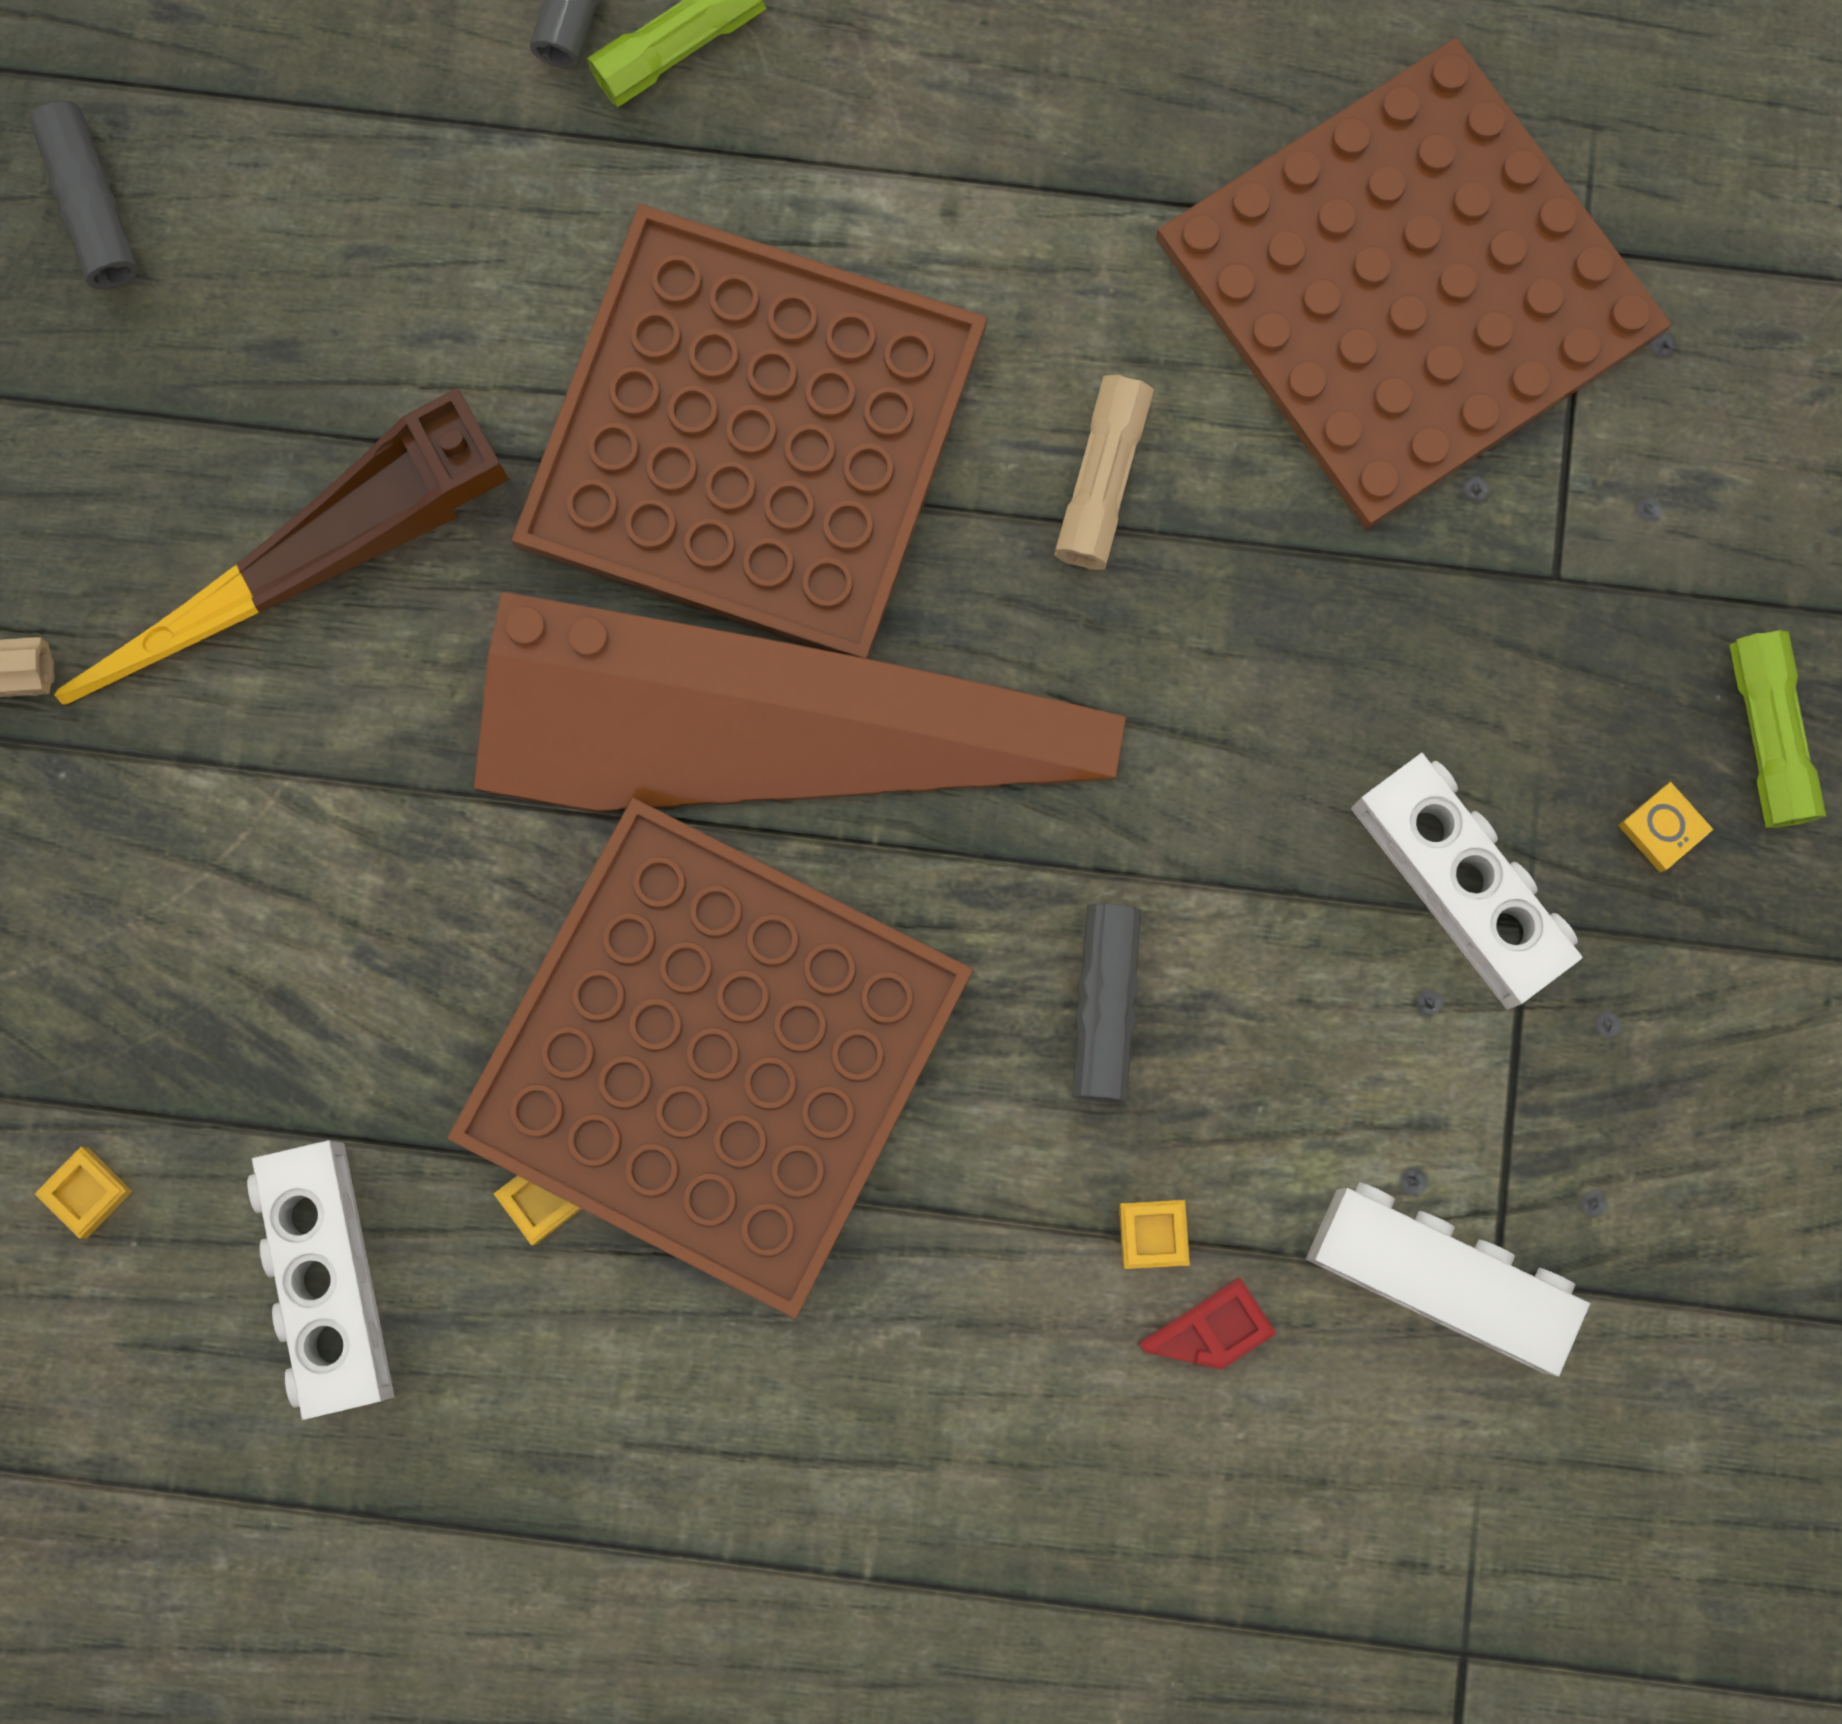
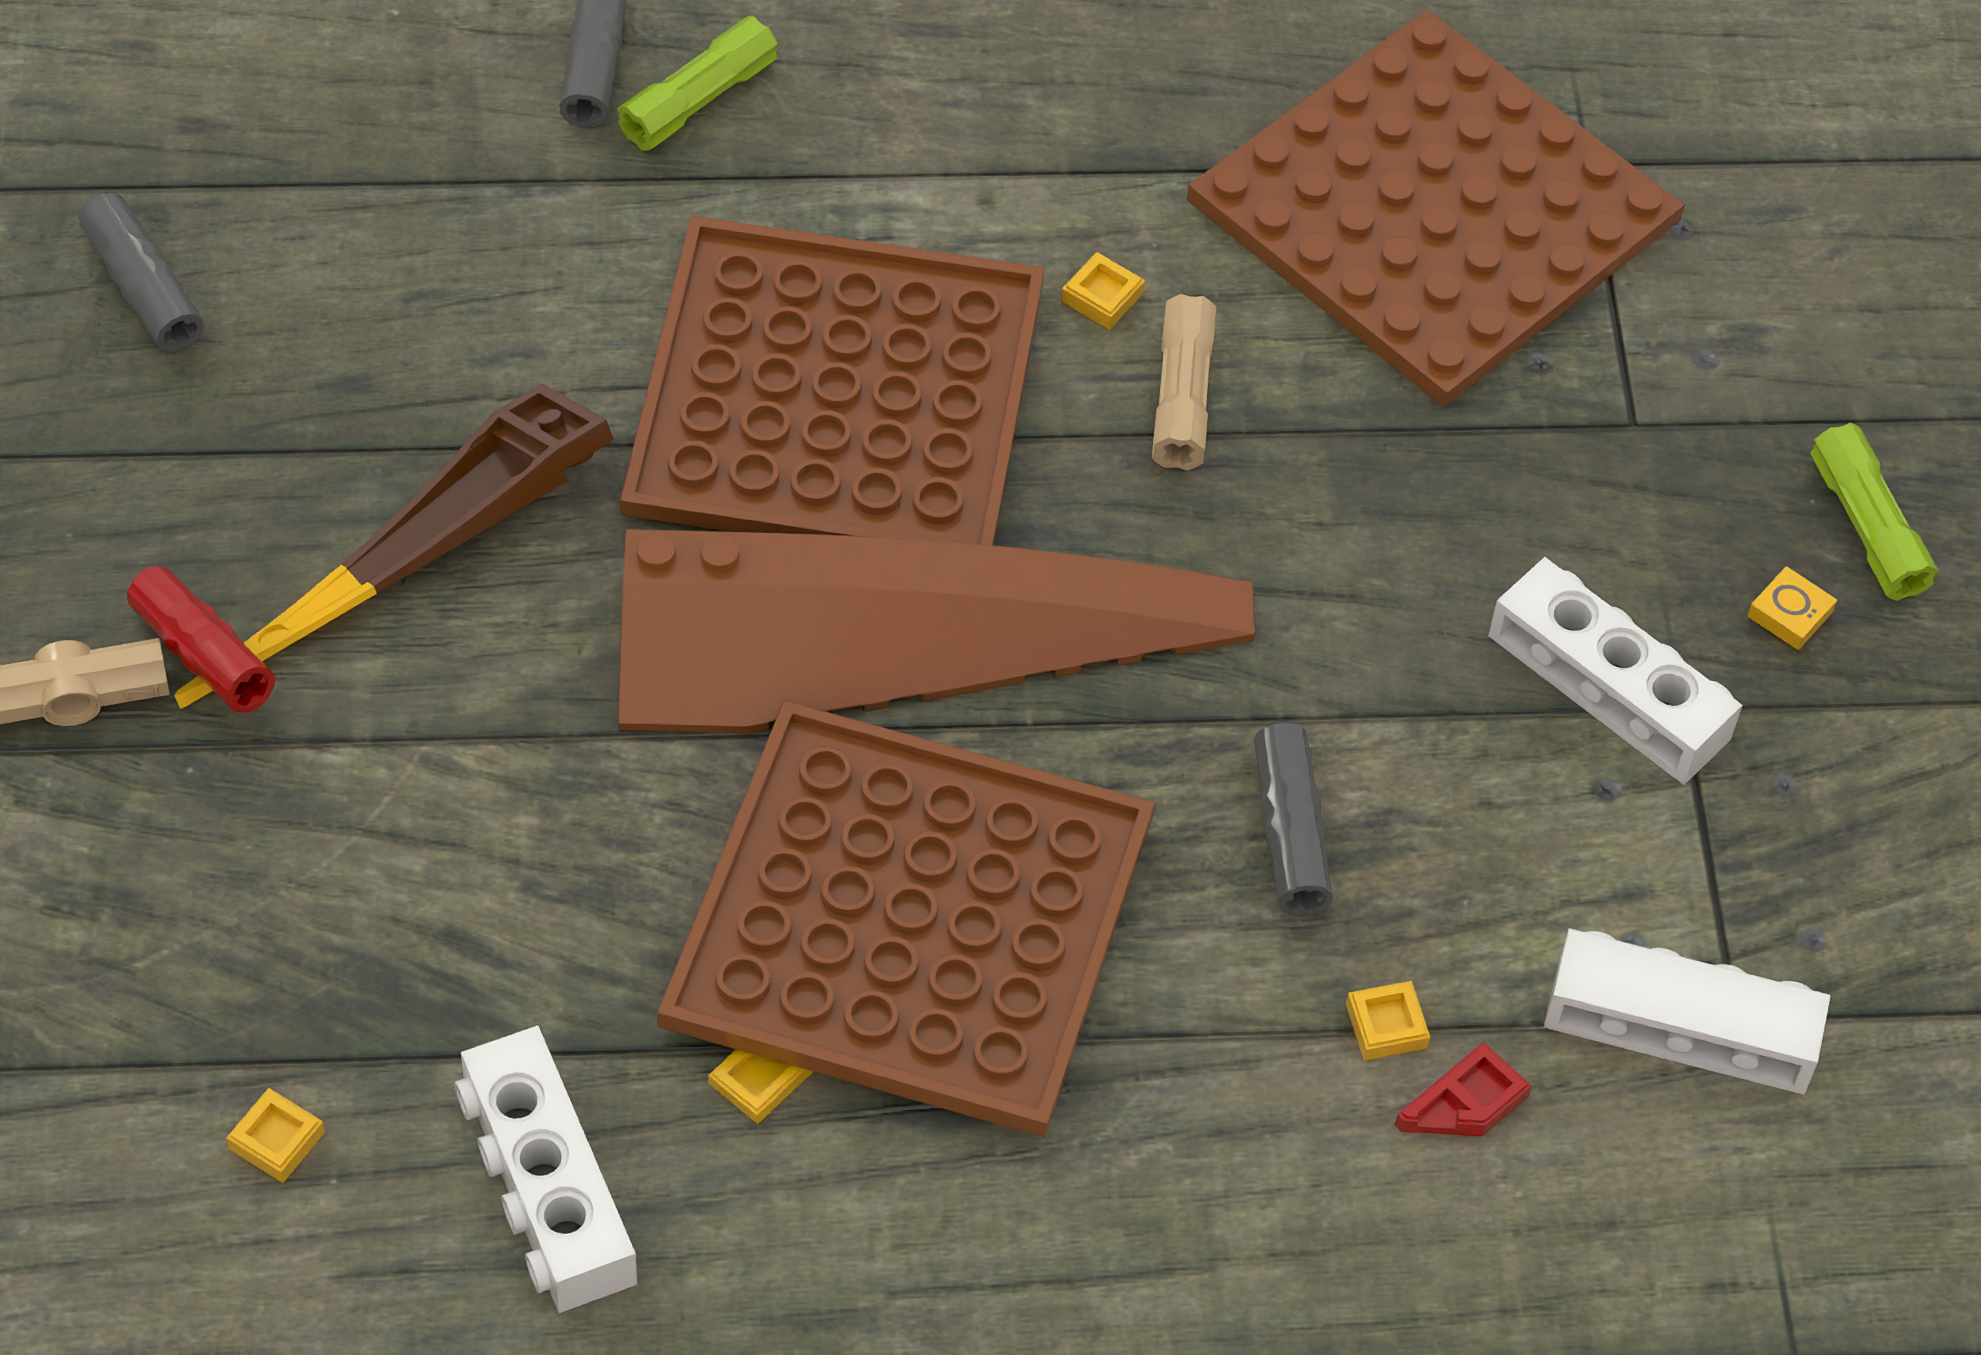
camera: 15 degrees left, 25 degrees down
none -> red axle [127,566,275,713]
none -> yellow tile [1061,252,1145,330]

